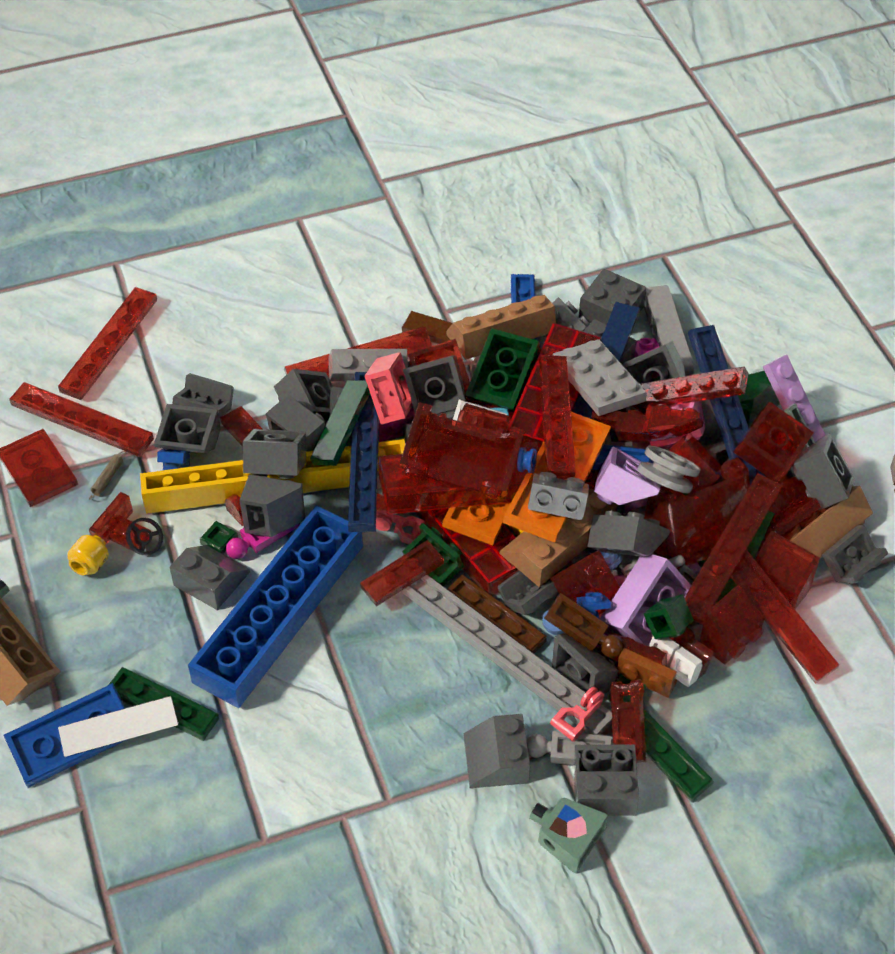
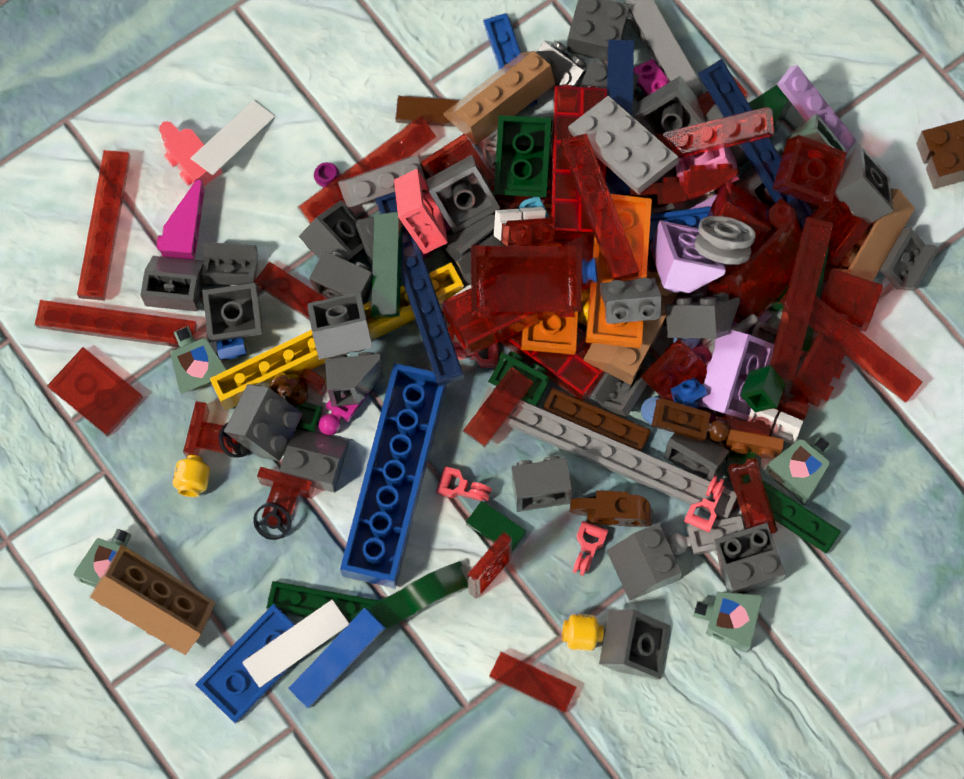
camera: 15 degrees left, 20 degrees up
dark tan piece [89,451,126,500] -> none
none -> dark grey slope [140,256,204,312]
none -> dark pink slope [157,180,205,260]
none -> coral hinge [159,121,222,186]
none -> sand green torso [170,326,226,394]
none -> white sticker [190,100,275,175]
none -> dark grey brick [224,384,303,461]
none -> clear red piece [253,466,314,540]
none -> reddish brown arm [269,372,308,405]
none -> blue tile [288,608,386,708]
none -> magenta plate [314,162,340,188]
none -> dark green piece [350,560,473,631]
none -> coral piece [436,467,492,501]
none -> dark green tile [466,501,526,555]
none -> clear red tile [467,532,512,599]
none -> clear red tile [489,652,577,714]
none -> dark grey brick [512,456,572,512]
none -> yellow head [562,614,603,651]
none -> reddish brown piece [570,490,653,527]
none -> coral piece [573,521,608,576]
none -> dark grey slope [599,610,670,679]
none -> sand green torso [765,437,831,505]

